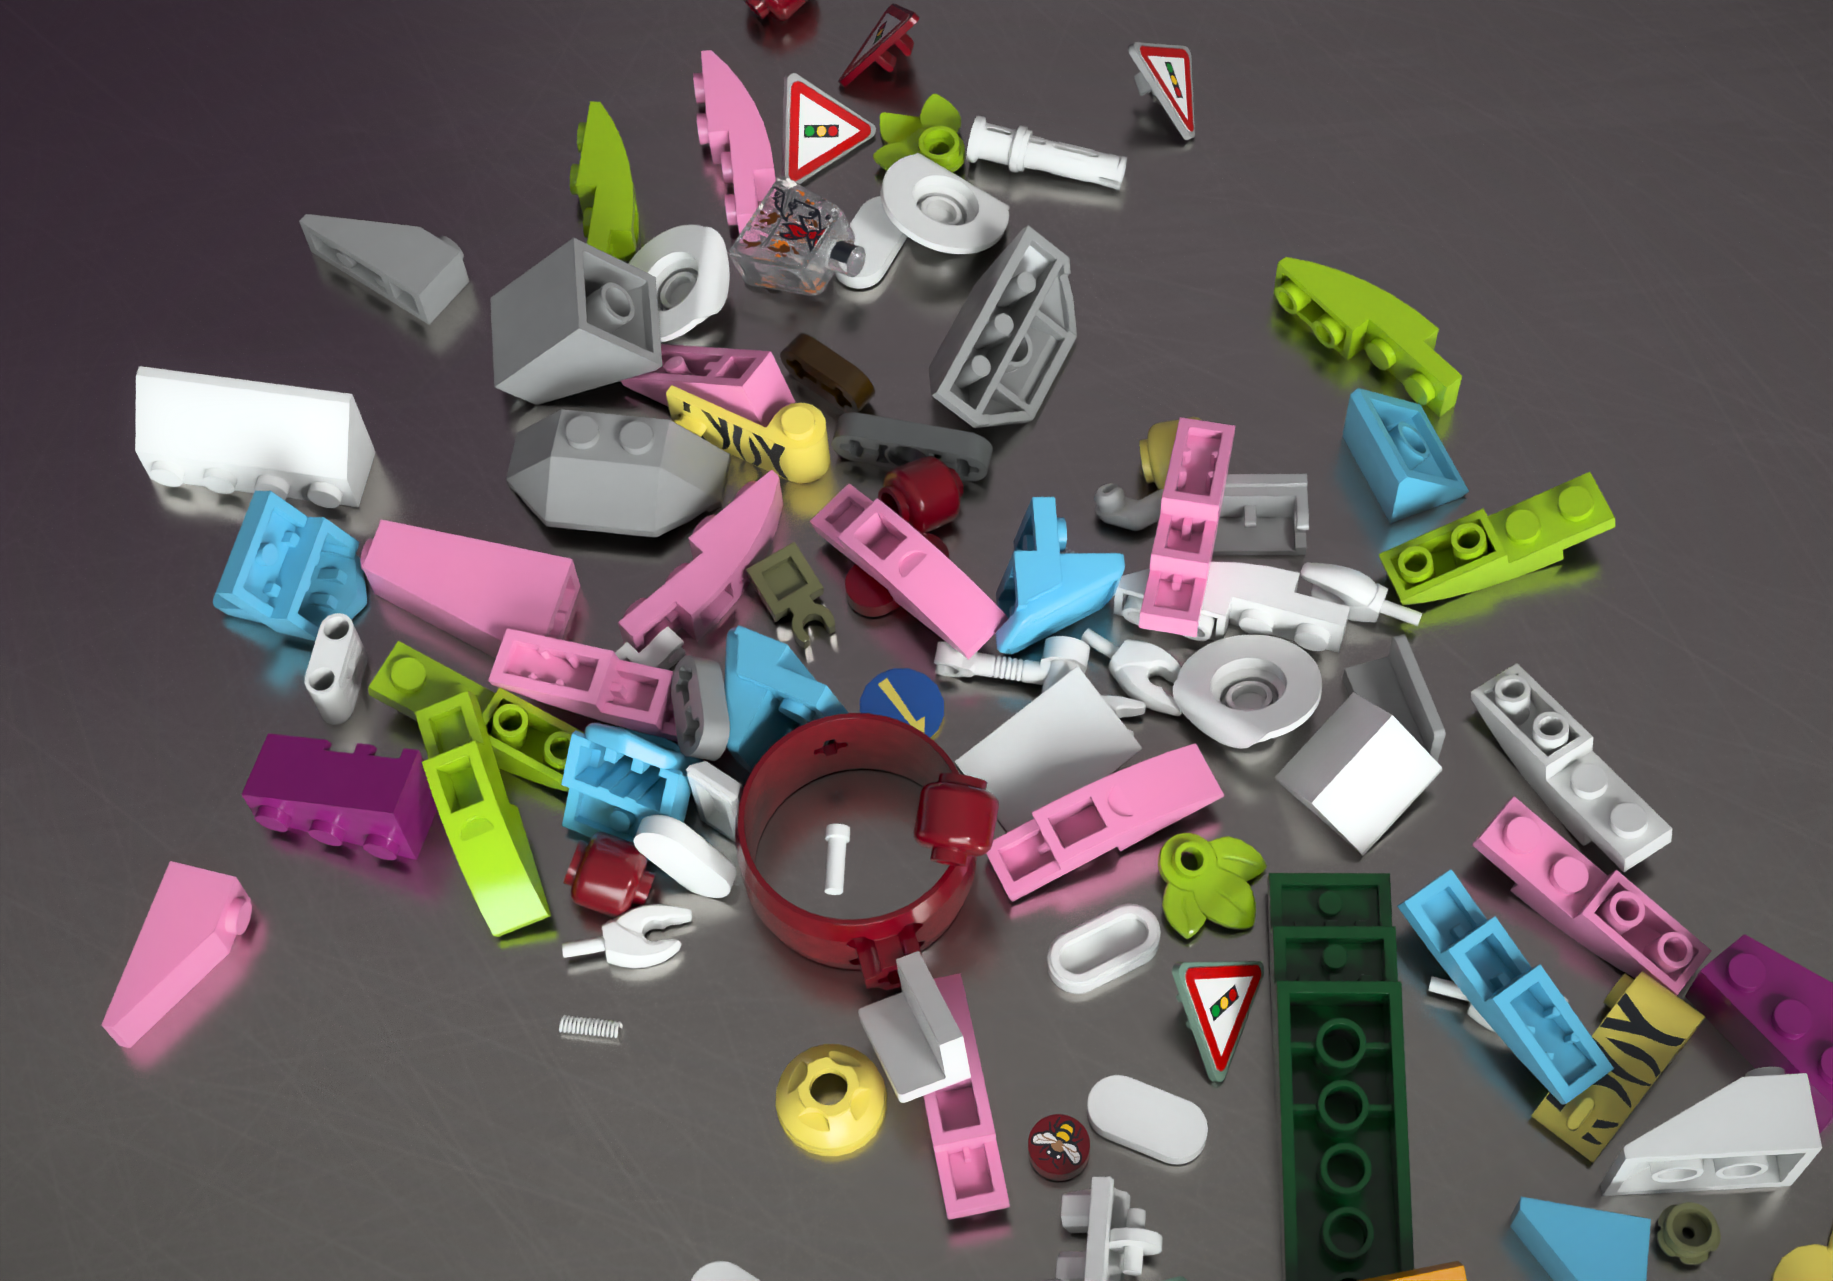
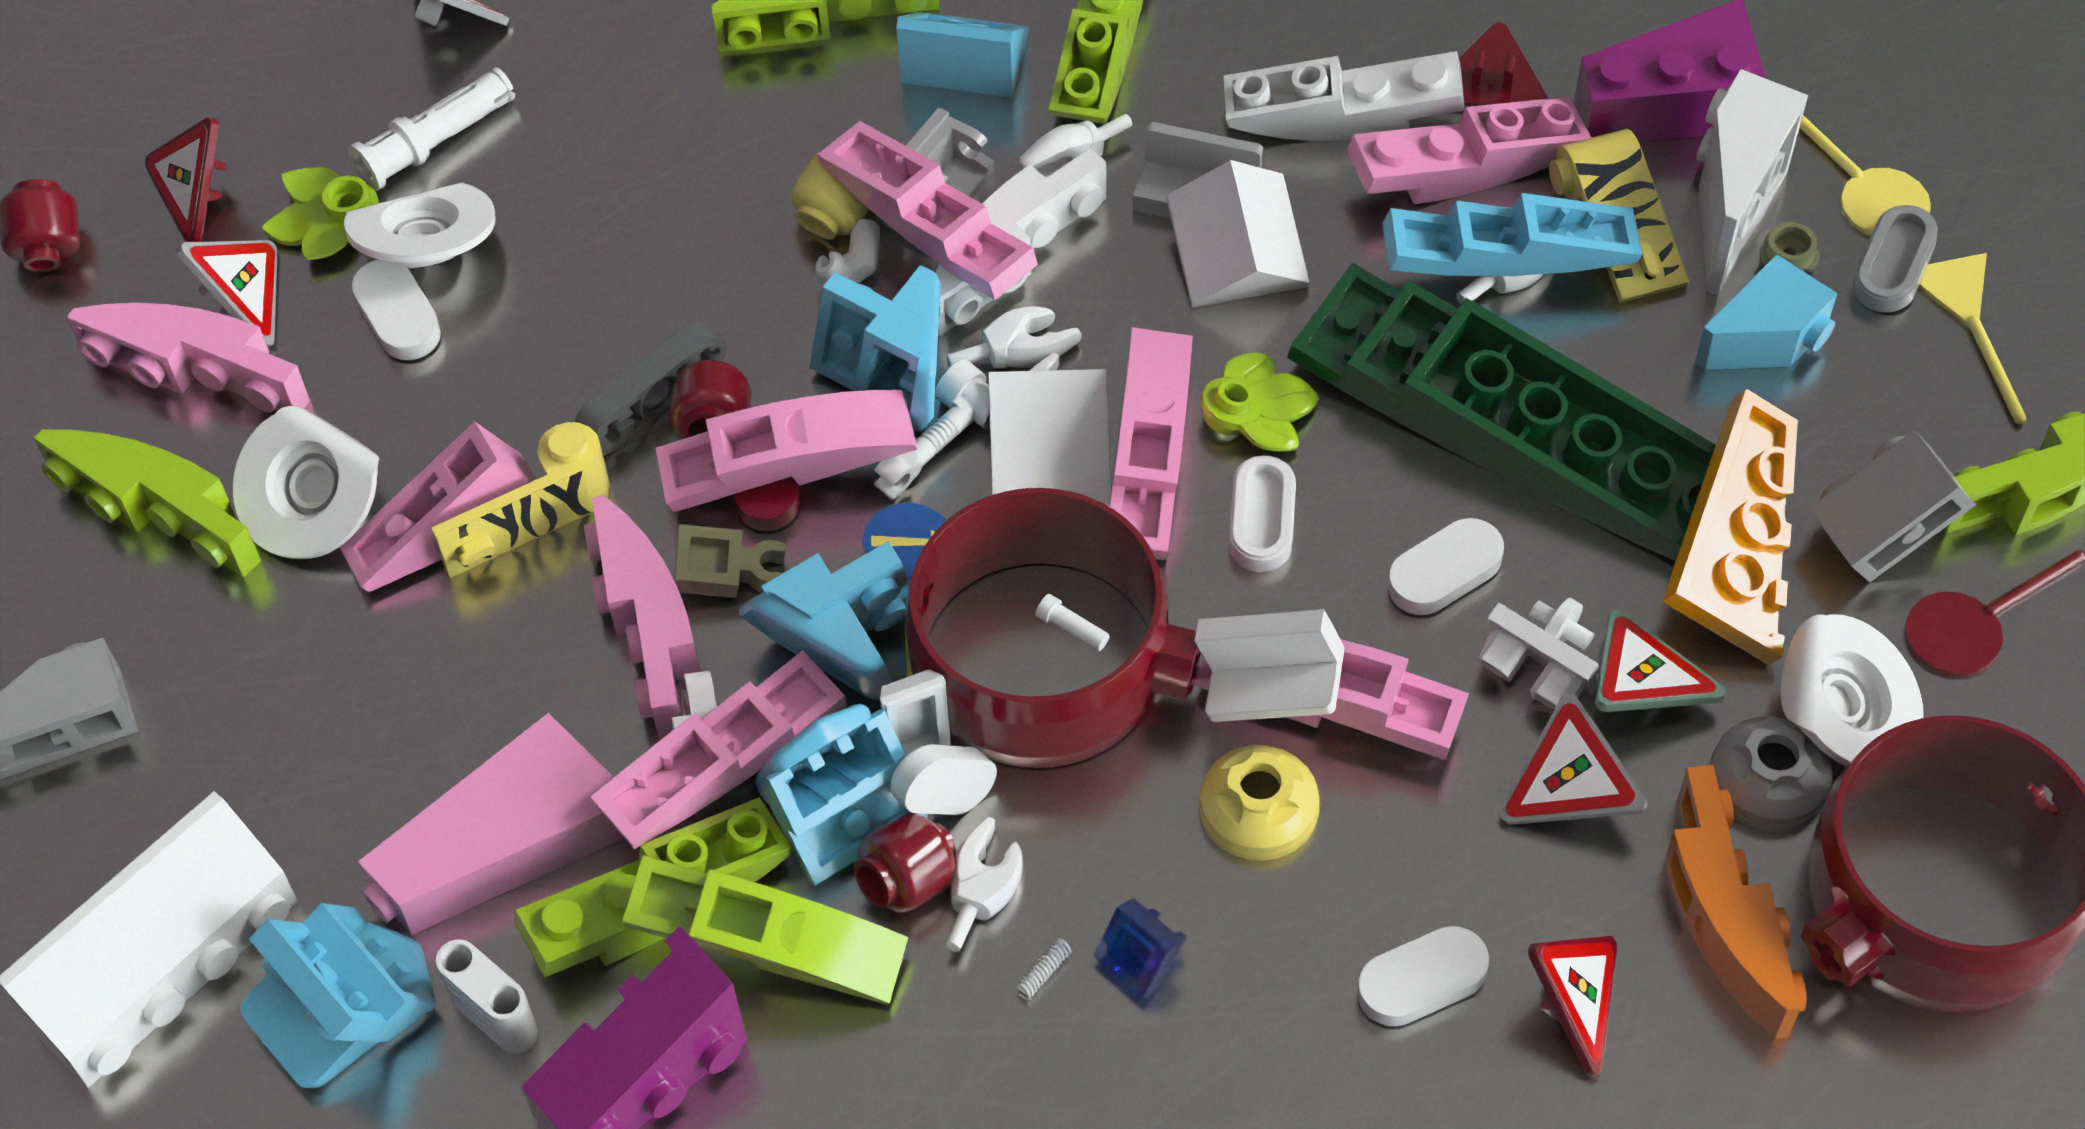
camera: 60 degrees left, 5 degrees down
light grey slope [490,237,663,405] -> none
light grey wedge [506,409,731,537] -> none
light grey beam [671,655,730,761] -> none
clear torso [728,175,866,296] -> none
dark brown beam [780,333,875,413] -> none
dark red head [913,773,999,867] -> none
light grey wedge [929,225,1077,428] -> none
tile [1028,1114,1090,1181] -> none
piece [1172,961,1264,1082] -> none
white hat [1173,634,1322,749] -> none
none -> clear blue tile [1093,898,1187,999]
none -> dark red piece [1459,22,1549,108]

